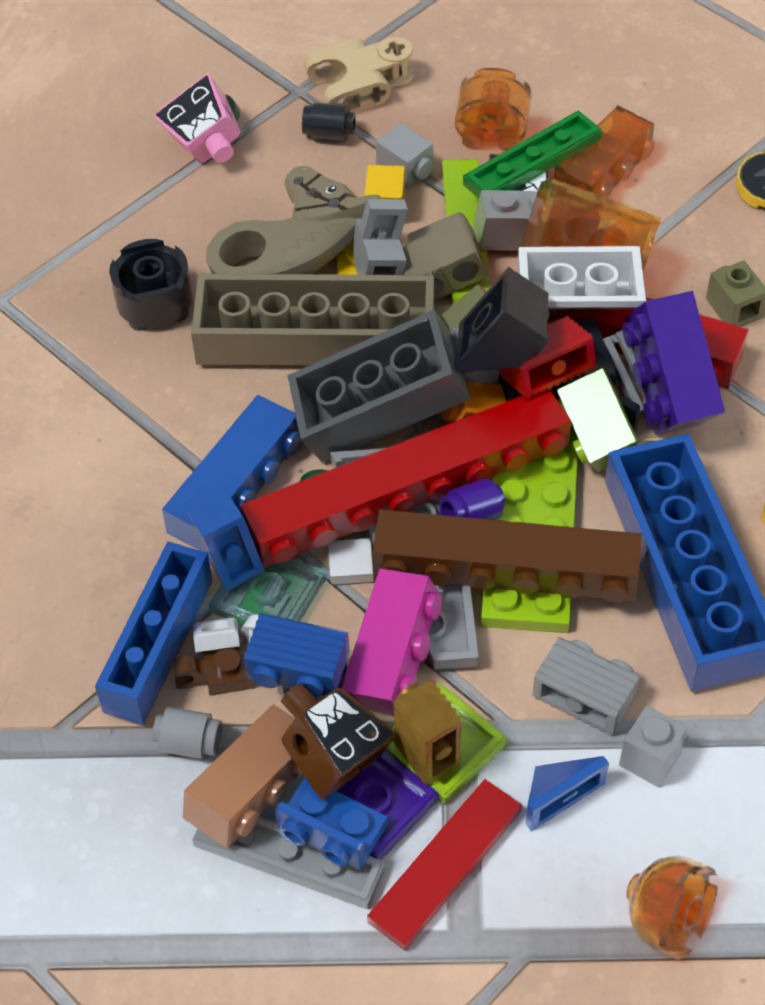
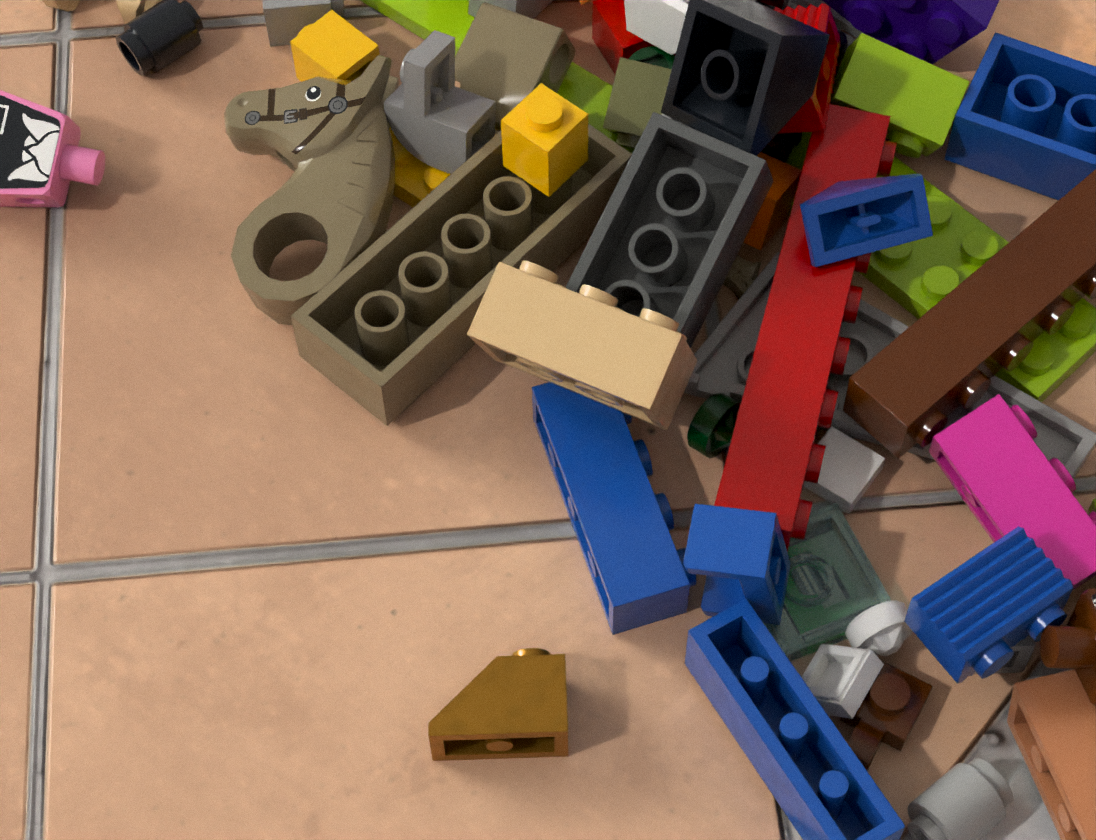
camera: 50 degrees left, 5 degrees up
black brick [109,239,193,331] -> none
dark purple brick [439,478,505,520] -> none
none -> pearl gold slope [428,648,568,761]
none -> tan brick [467,260,698,431]
none -> yellow brick [501,83,588,197]
none -> blue slope [800,174,933,267]

